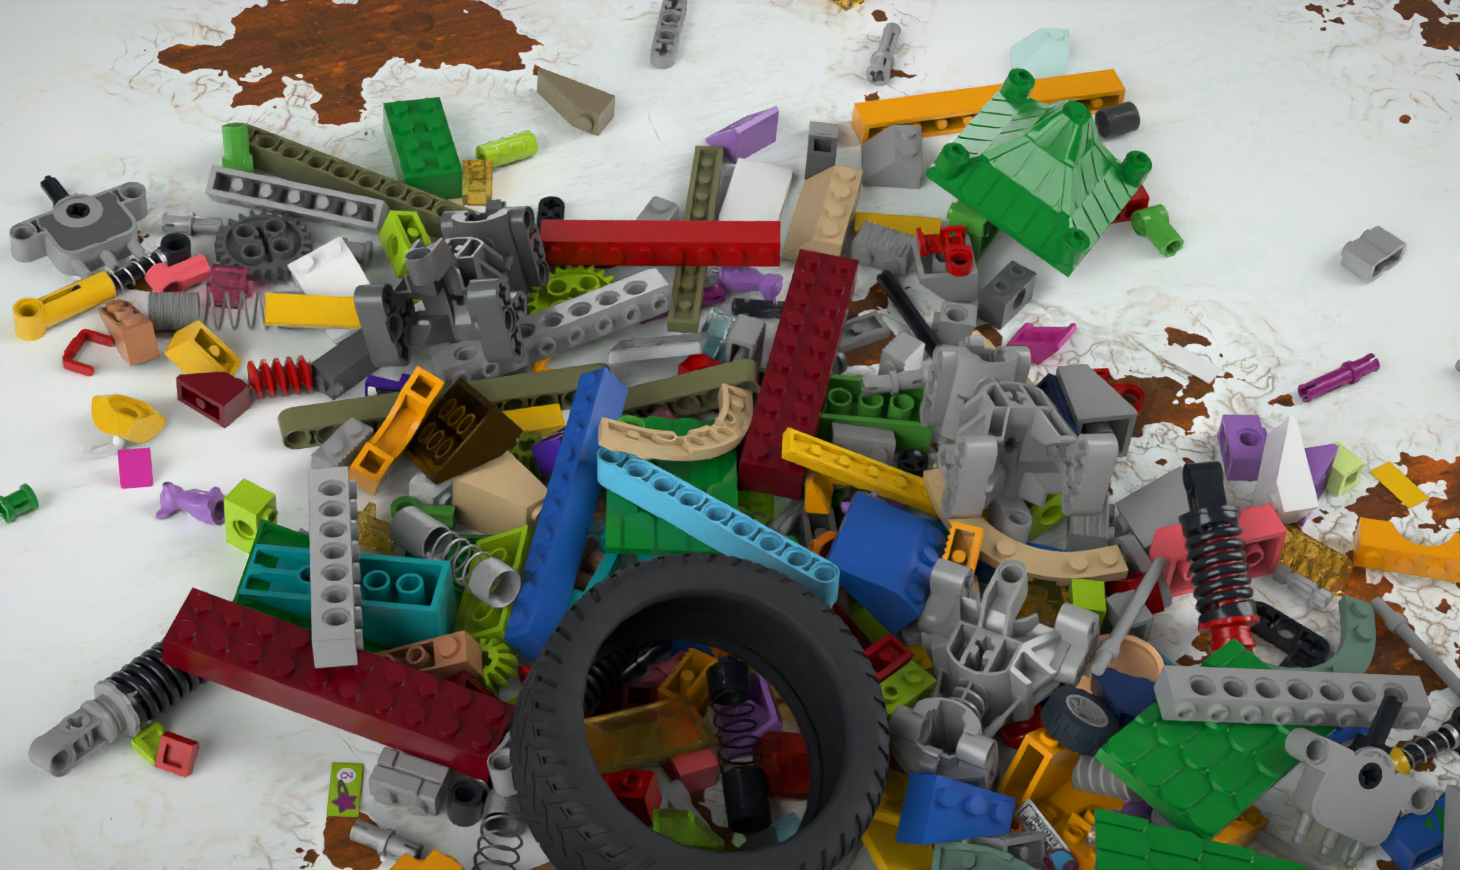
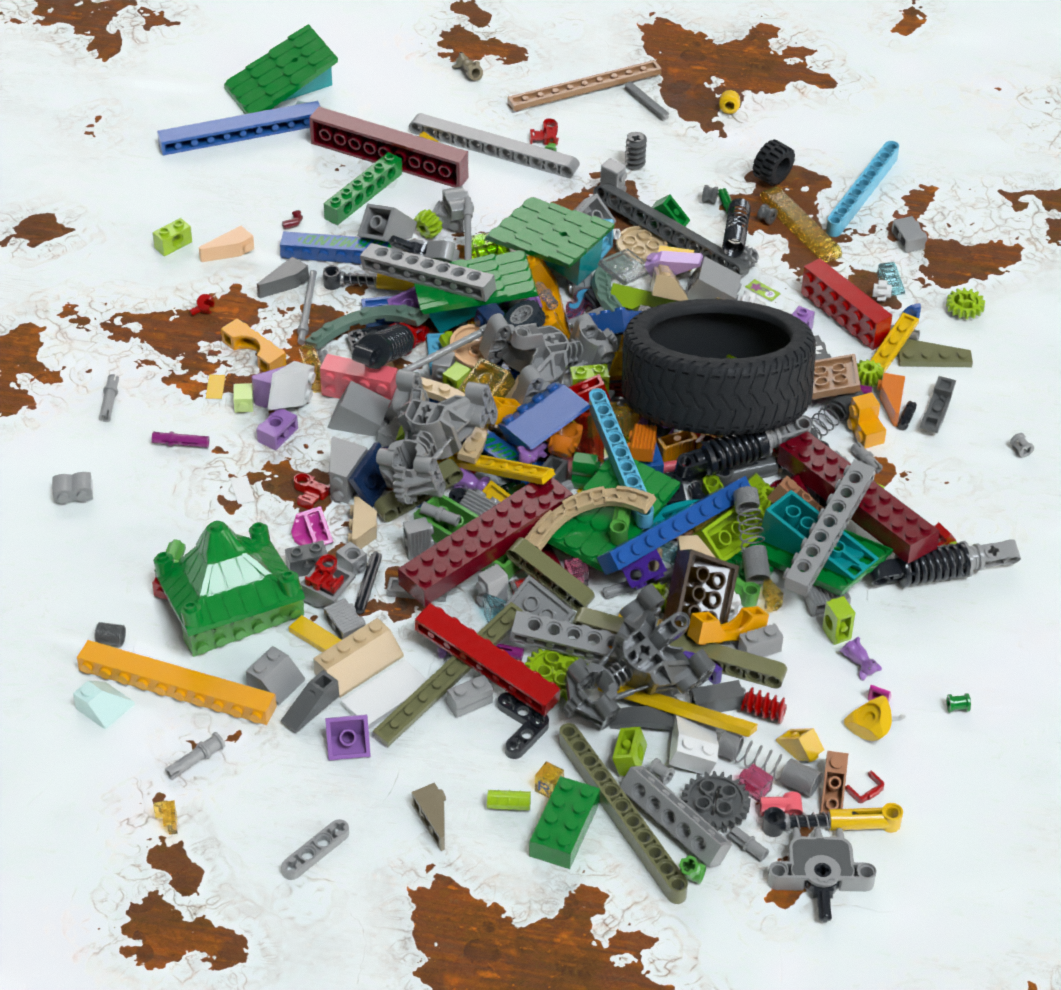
camera: 140 degrees left, 0 degrees up
dark red slope [176,371,250,428] -> none

